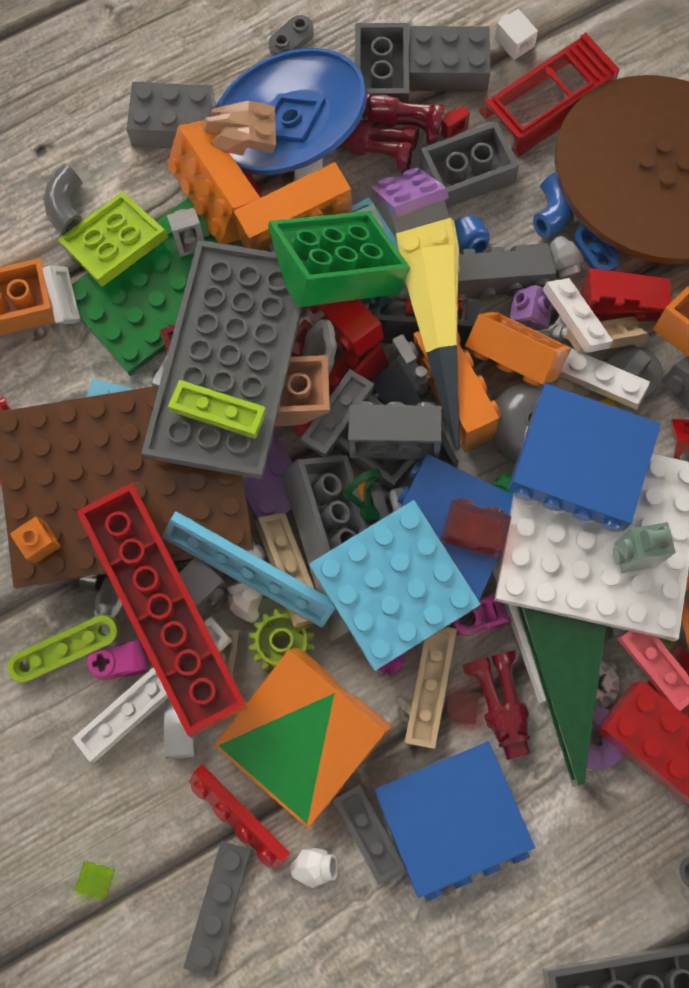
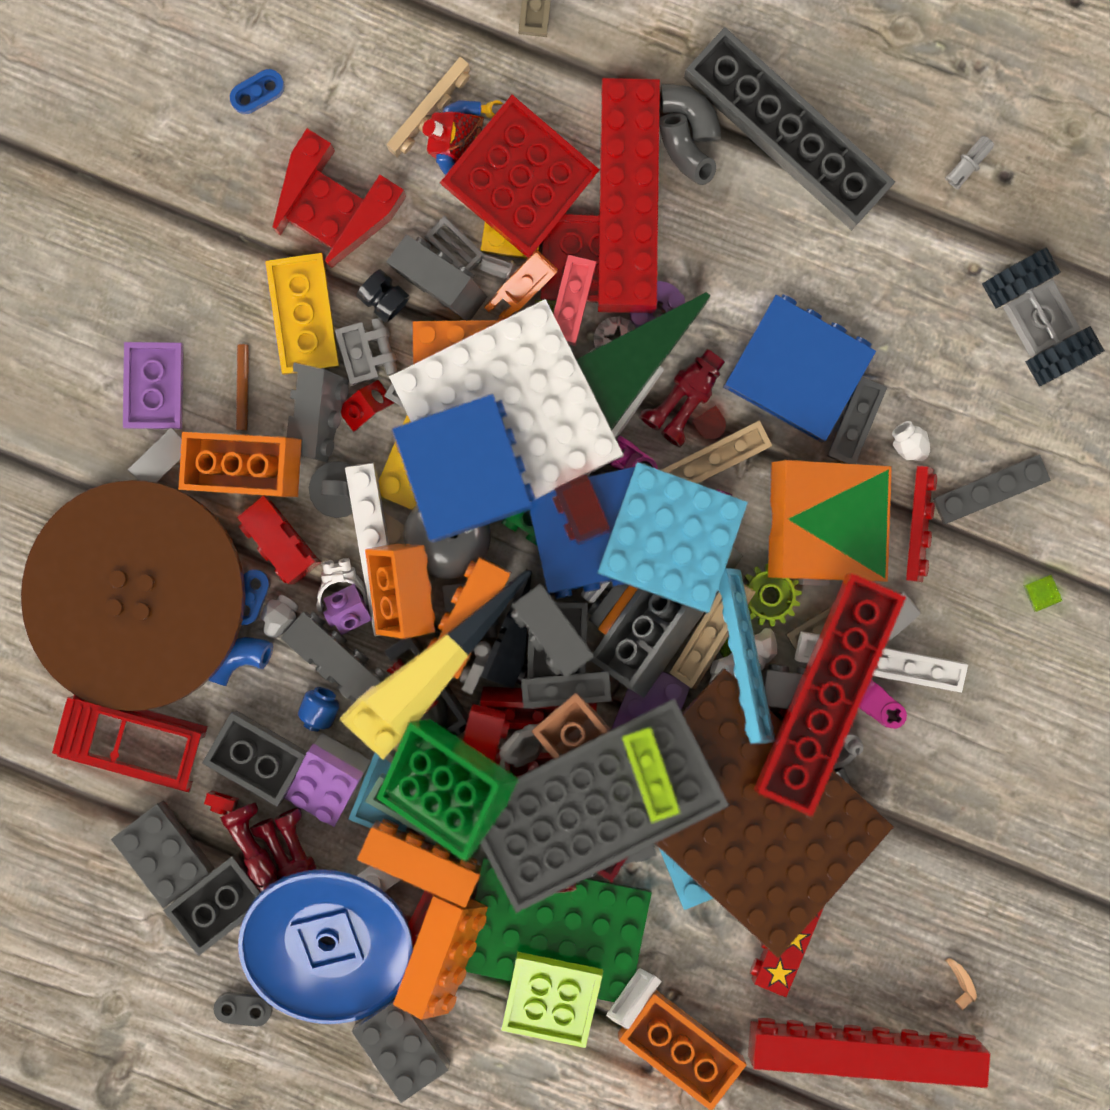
camera: 135 degrees left, 15 degrees up
lime plate [7,614,120,682] -> none
orange brick [10,517,61,563] -> none
dark grey cylinder [43,163,83,236] -> none
light grey slope [167,208,204,257] -> none
medium nougat plate [201,101,276,156] -> none
dark green piece [343,468,382,524] -> none
white brick [495,9,538,60] -> none
white plate [543,278,613,353] -> none
tan plate [566,317,650,354] -> none
sand green brick [613,522,676,573] -> none

